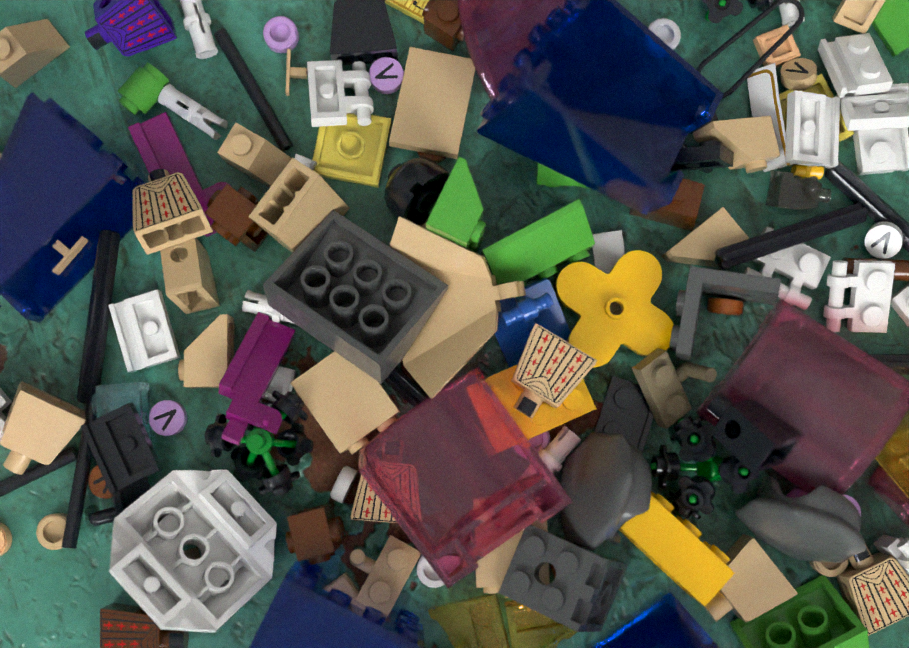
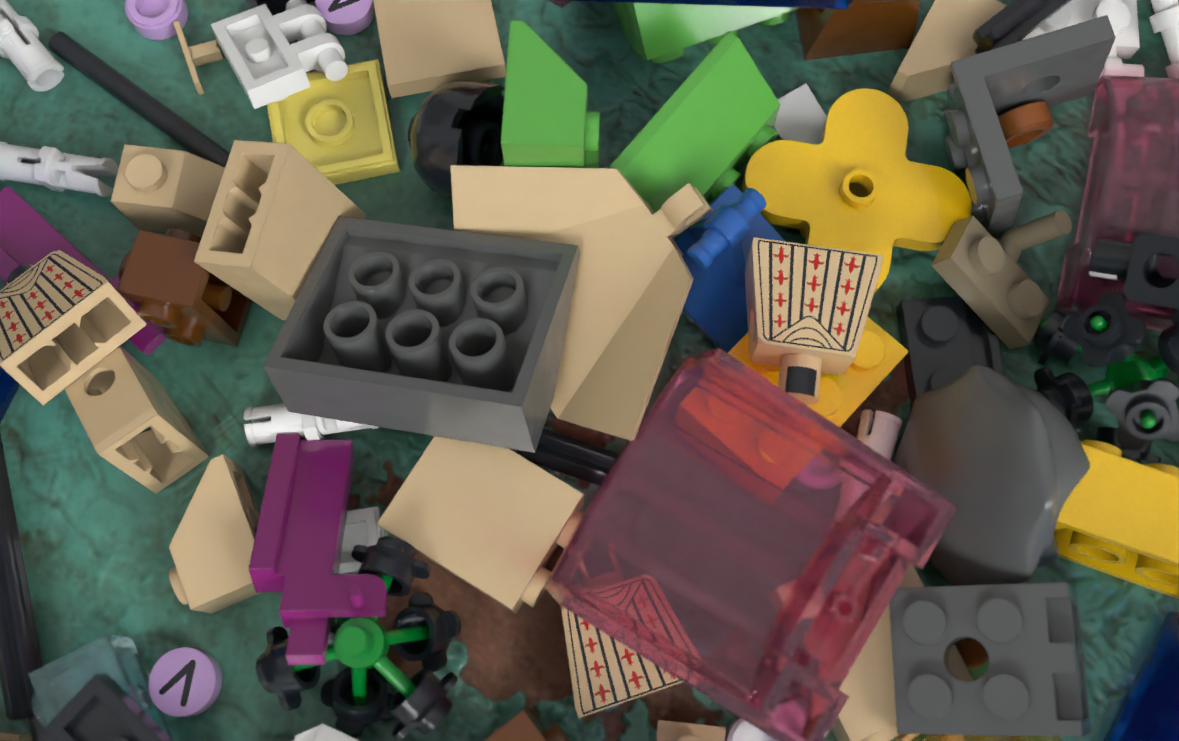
camera: 20 degrees left, 10 degrees down
white plate [108,289,181,373] -> none
white tile [330,466,358,503] -> none

